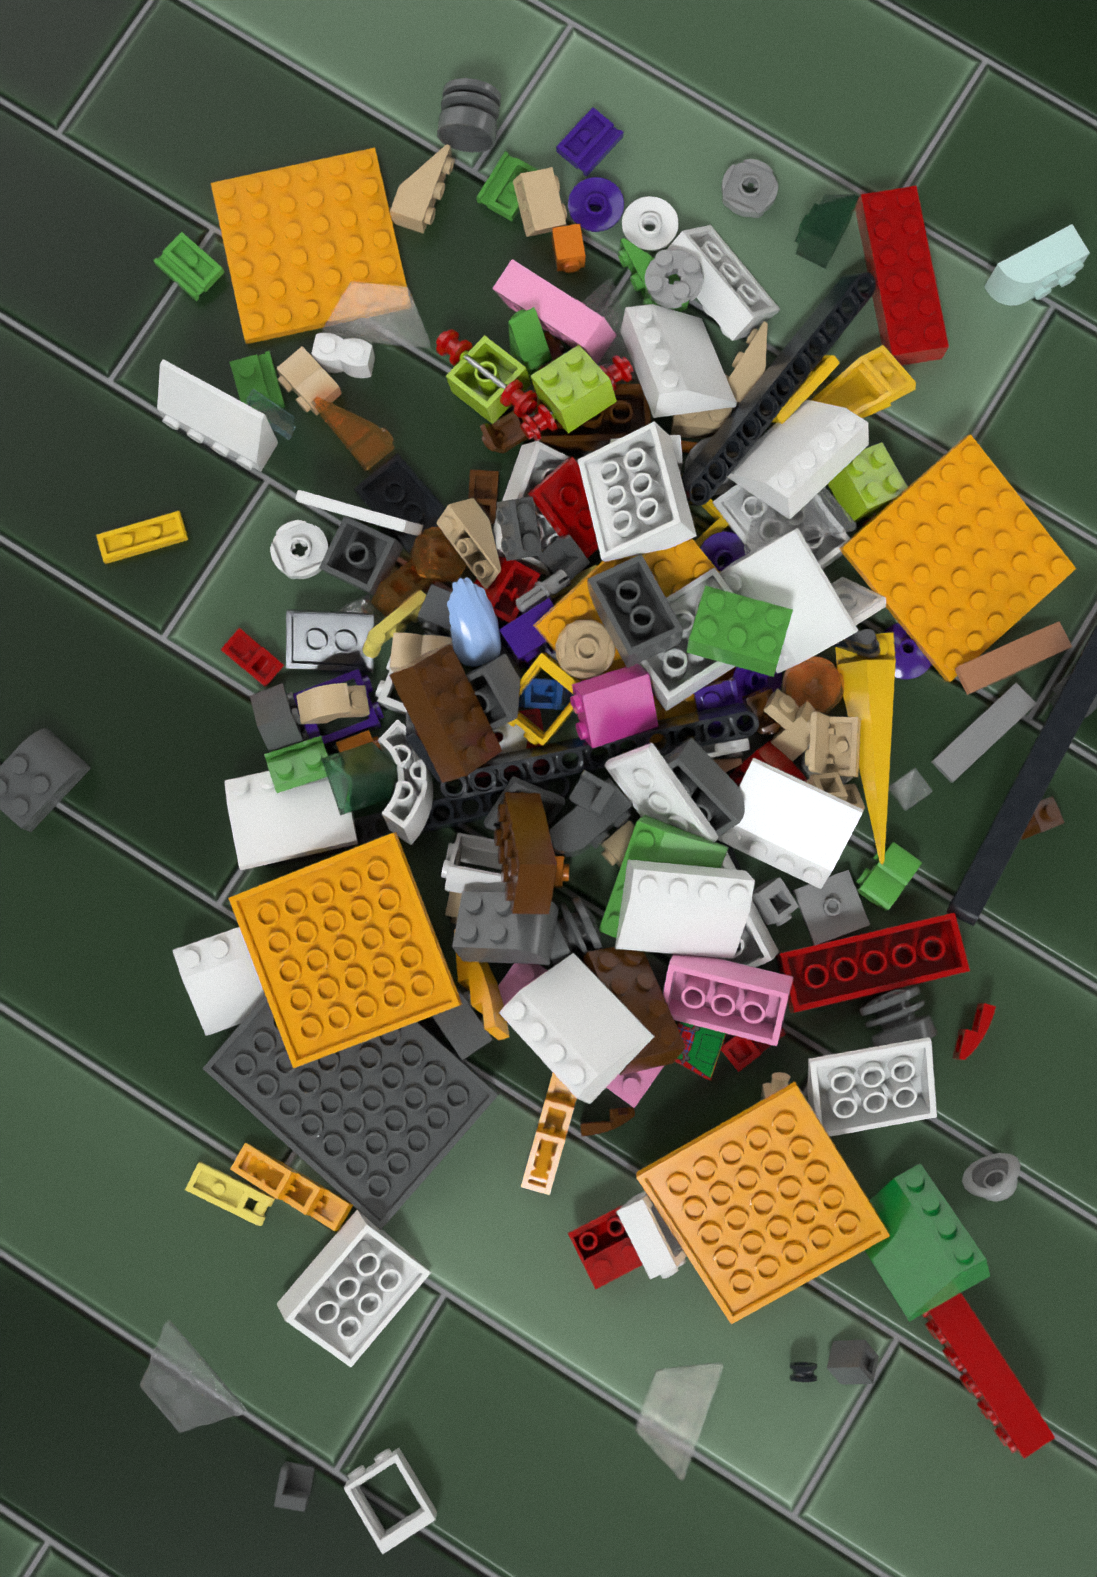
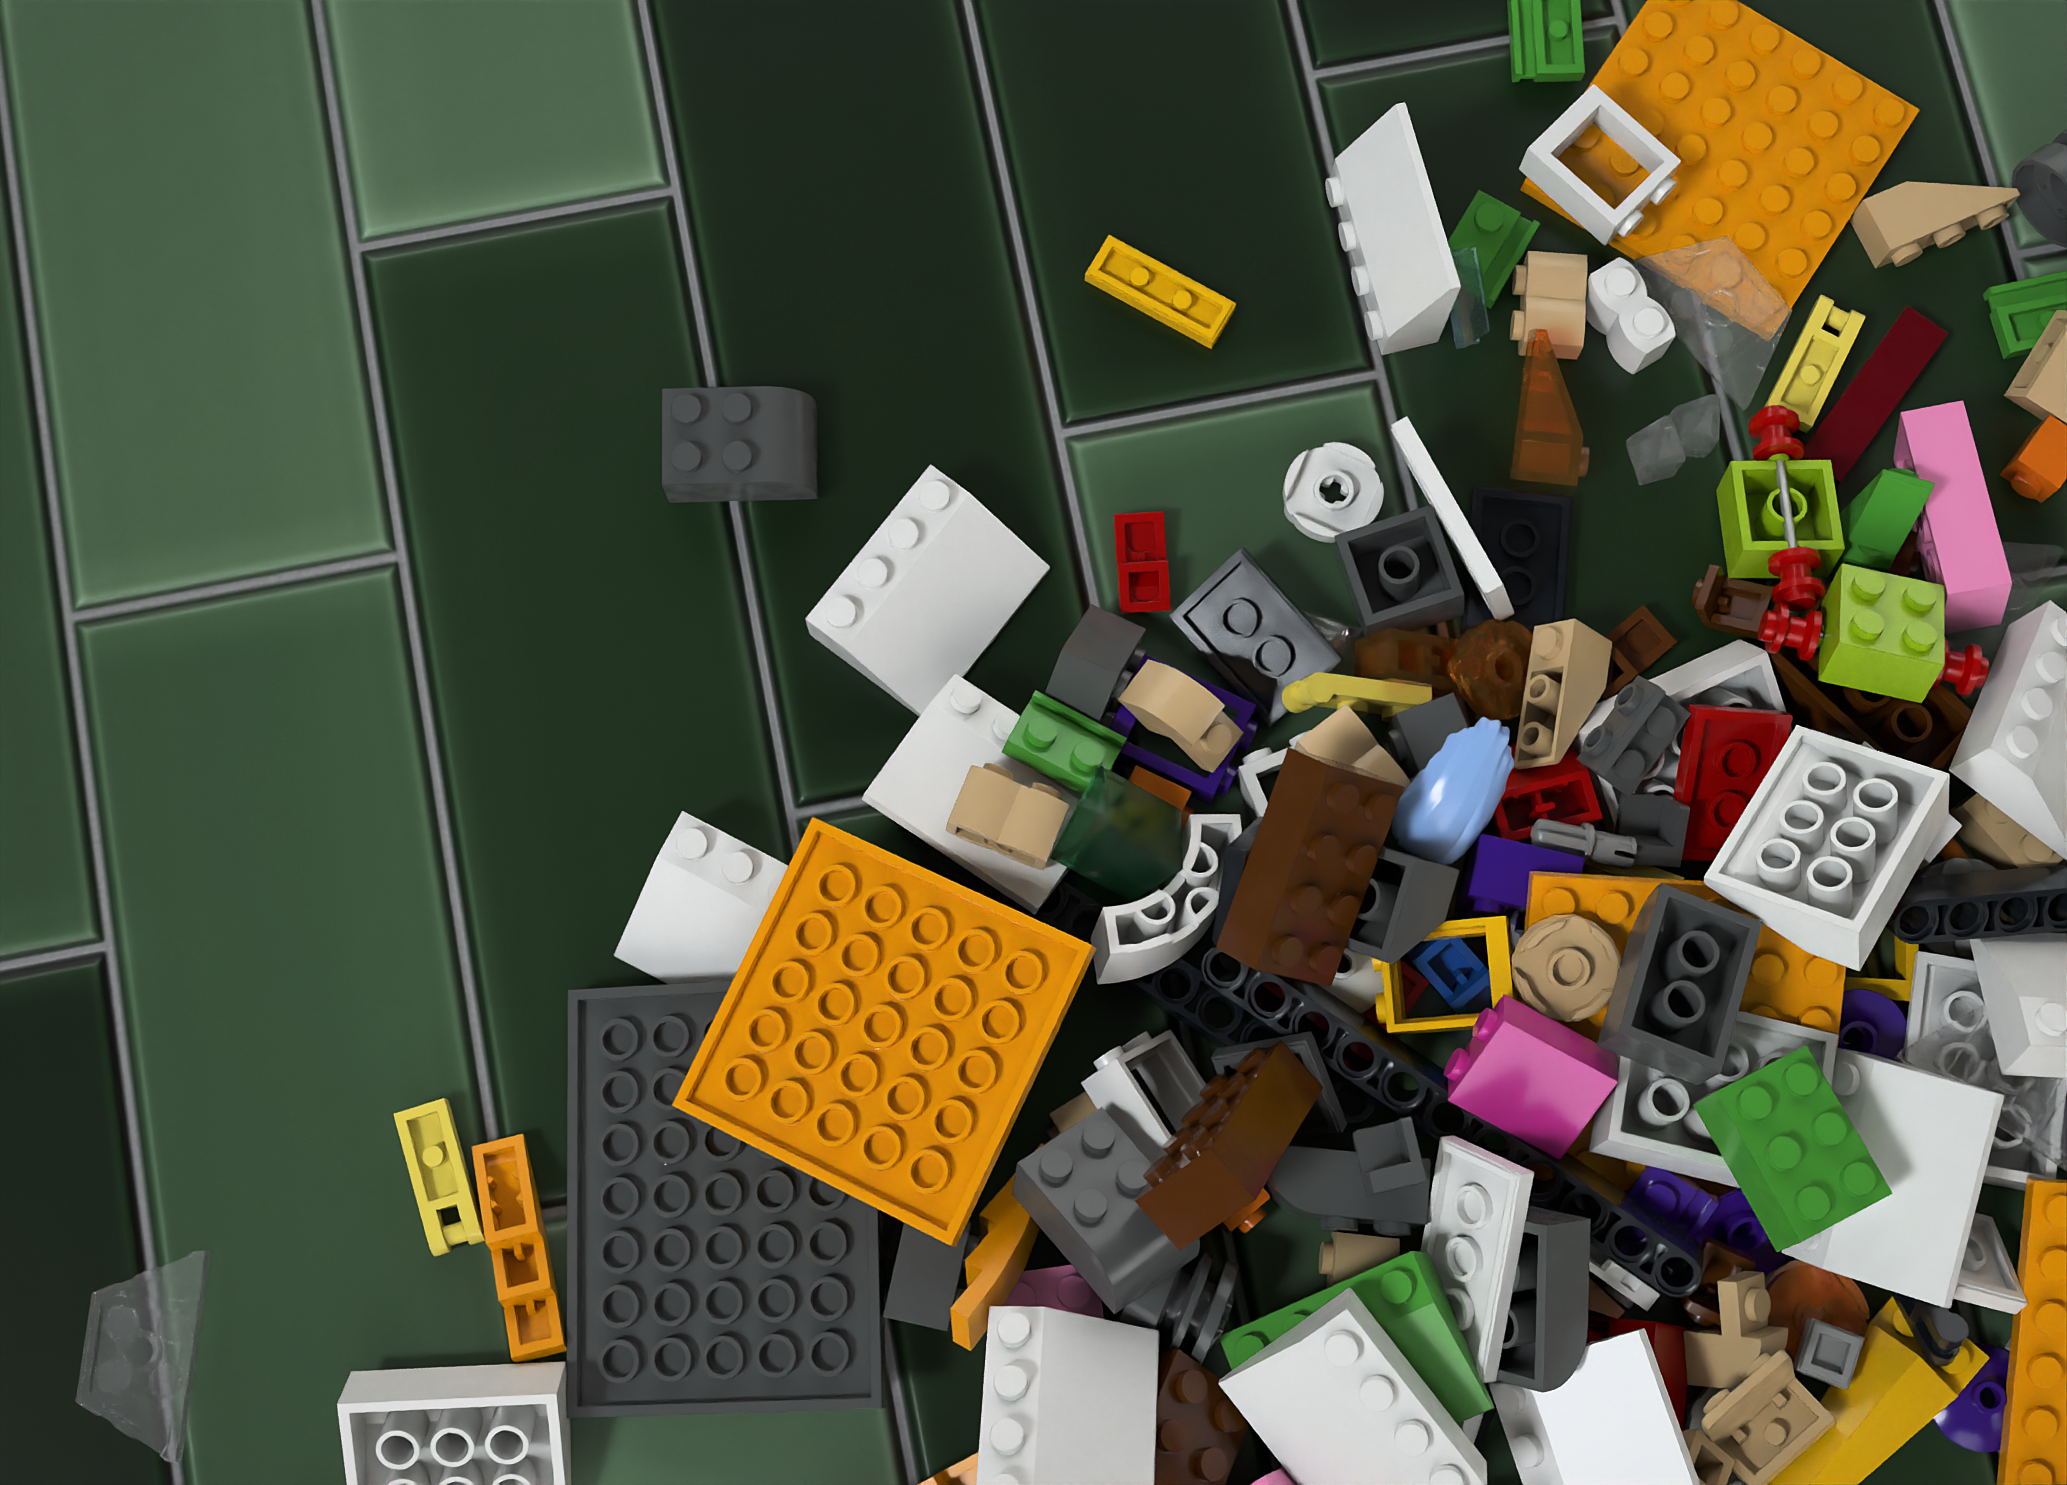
camera: 45 degrees right, 5 degrees down
none -> white slope [805,464,1050,717]
none -> tan brick [946,763,1069,870]
none -> white window [1519,84,1681,246]
none -> clear slope [1626,415,1686,485]
none -> clear slope [1669,394,1720,458]
none -> light yellow plate [1764,294,1866,433]
none -> light grey tile [1793,1318,1864,1389]
none -> dark red tile [1801,305,1948,488]

